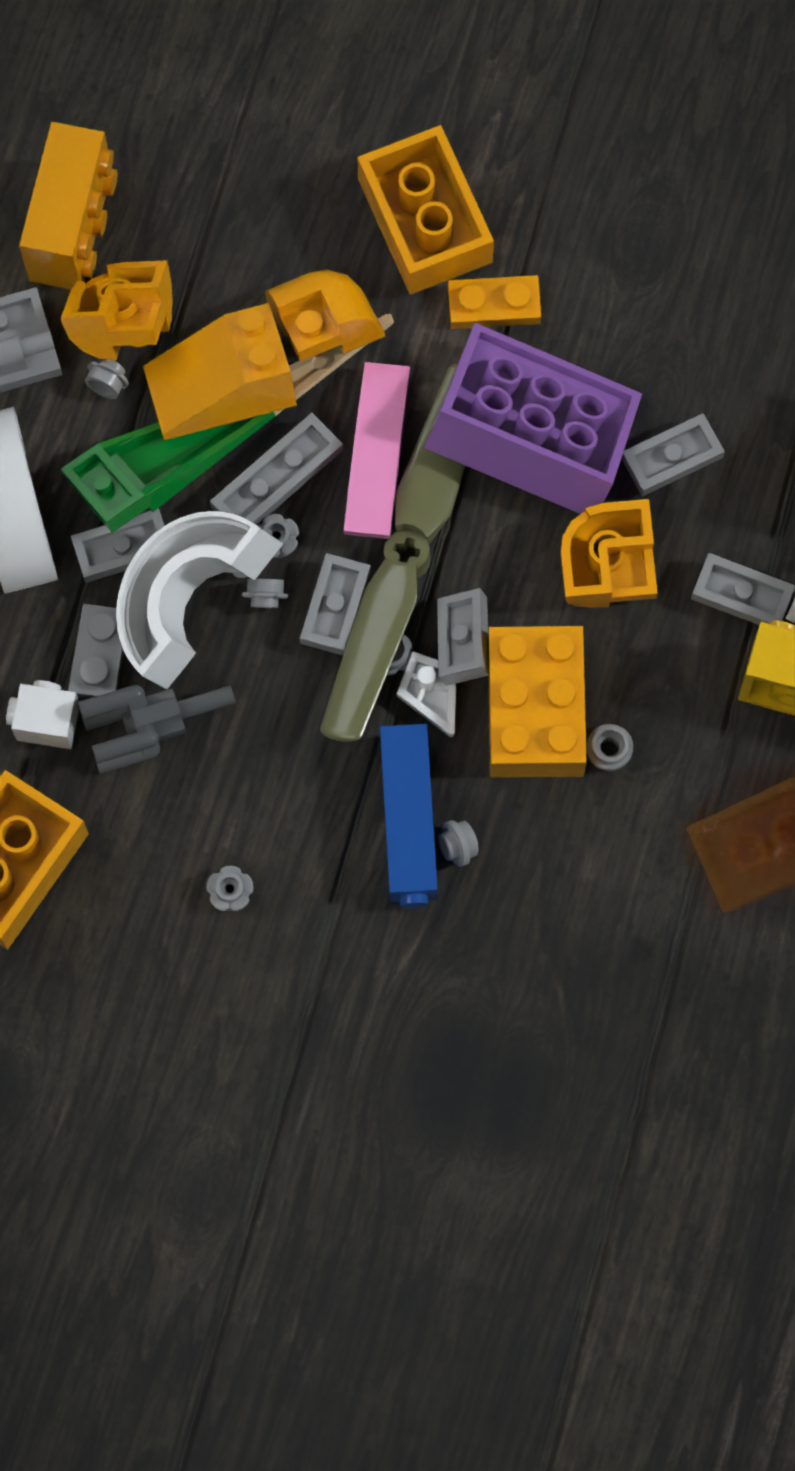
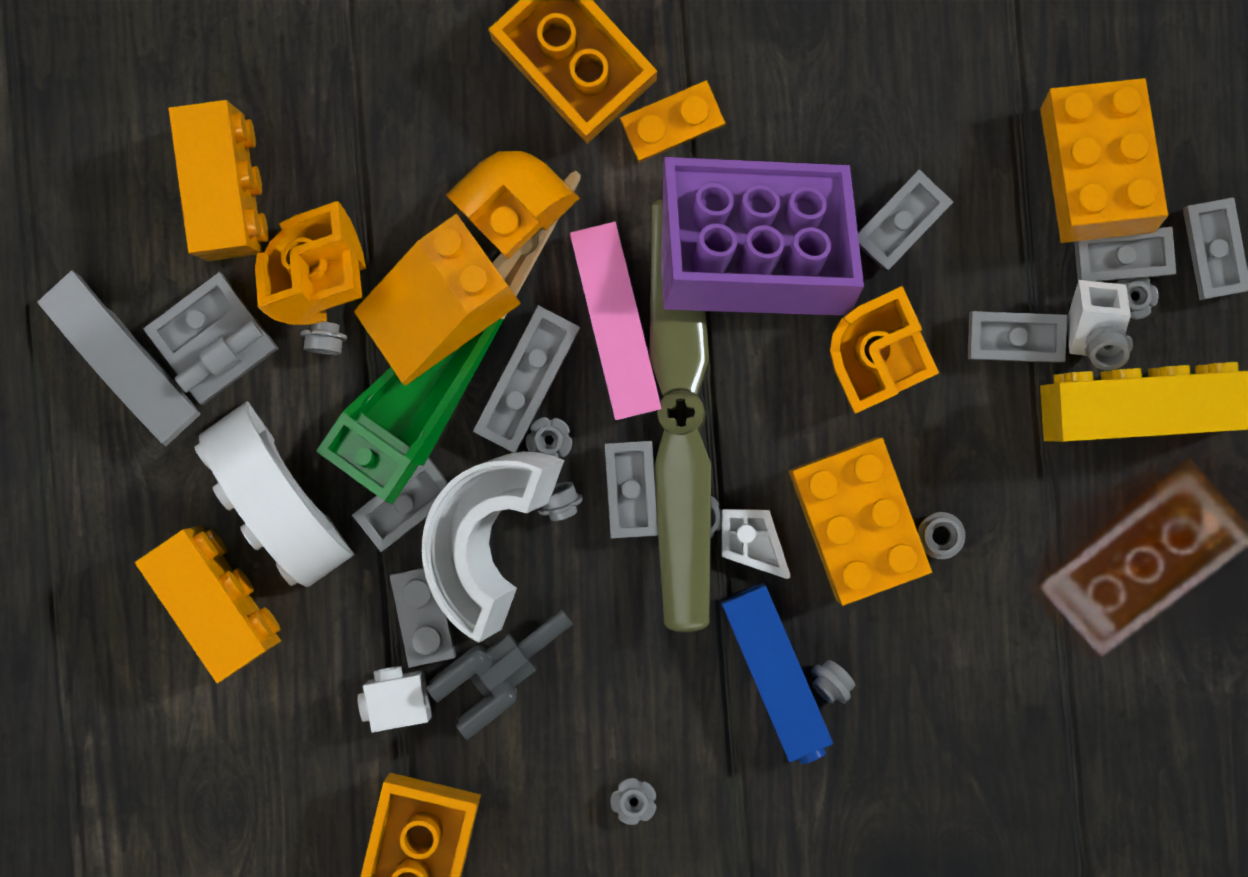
camera: 20 degrees left, 15 degrees up
light grey plate [437,588,489,686] -> none

